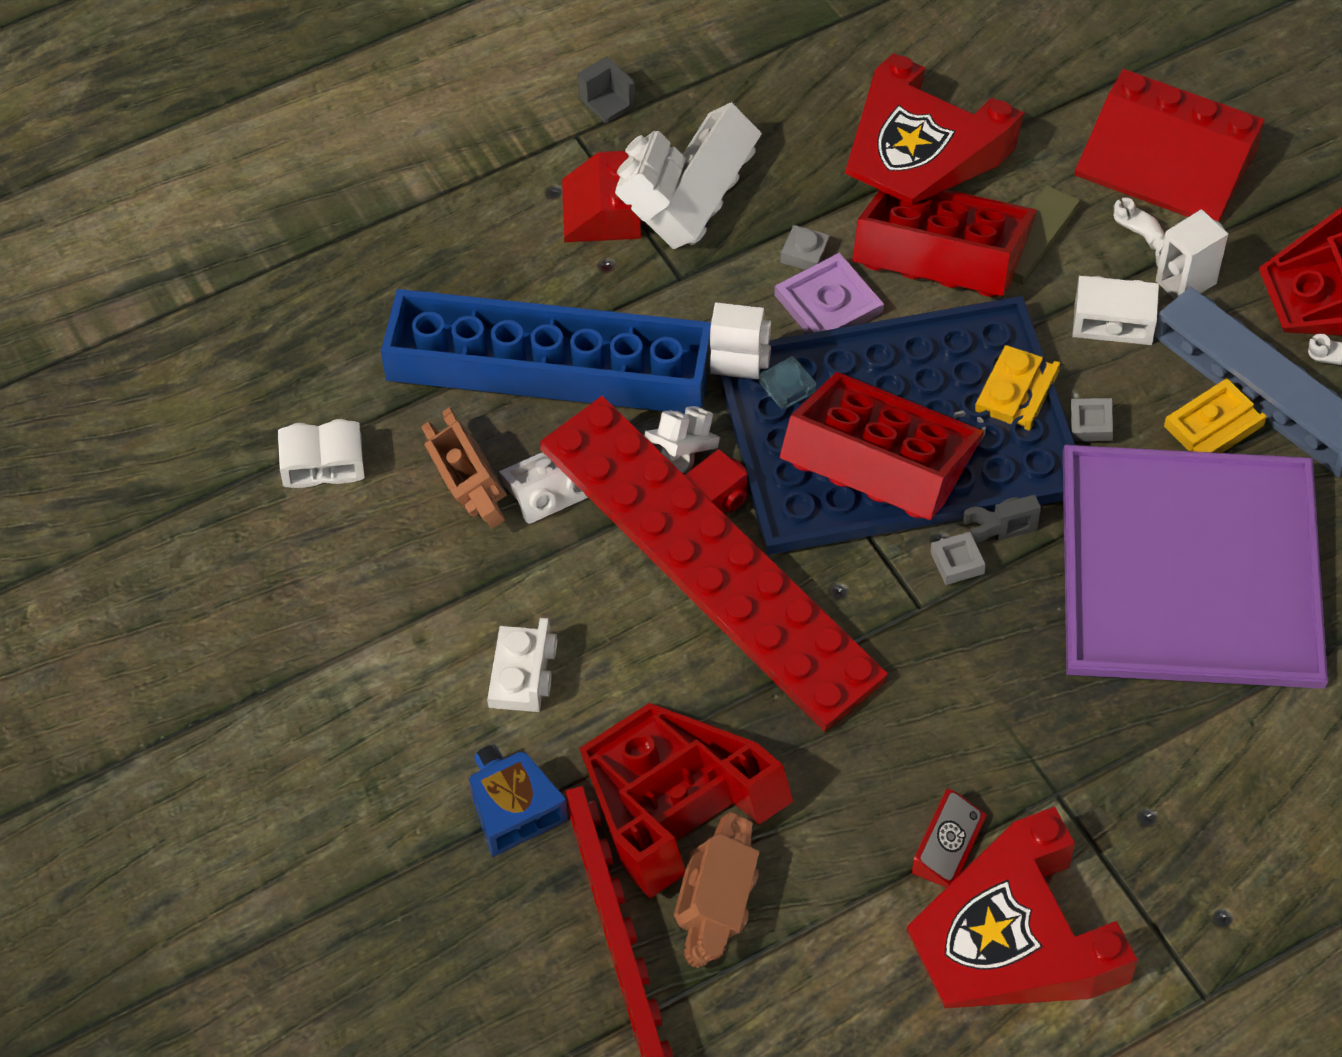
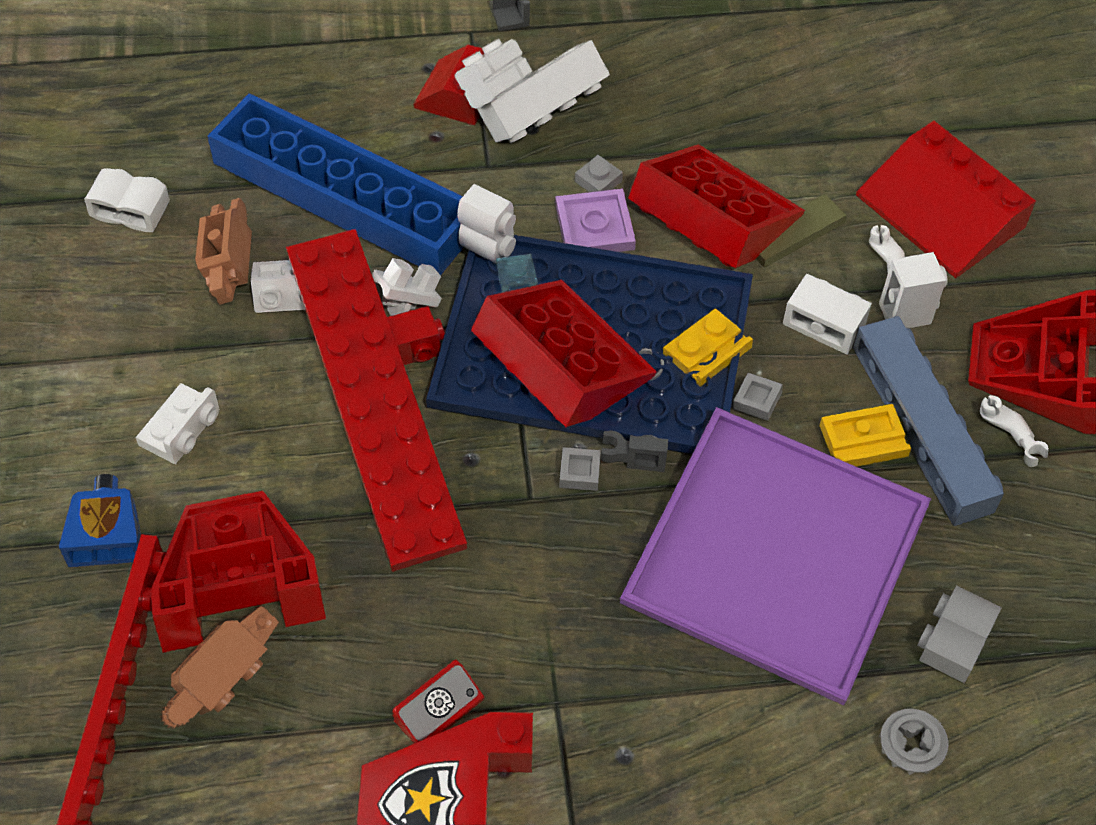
camera: 20 degrees right, 0 degrees up
red wedge [845,53,1025,205] -> none

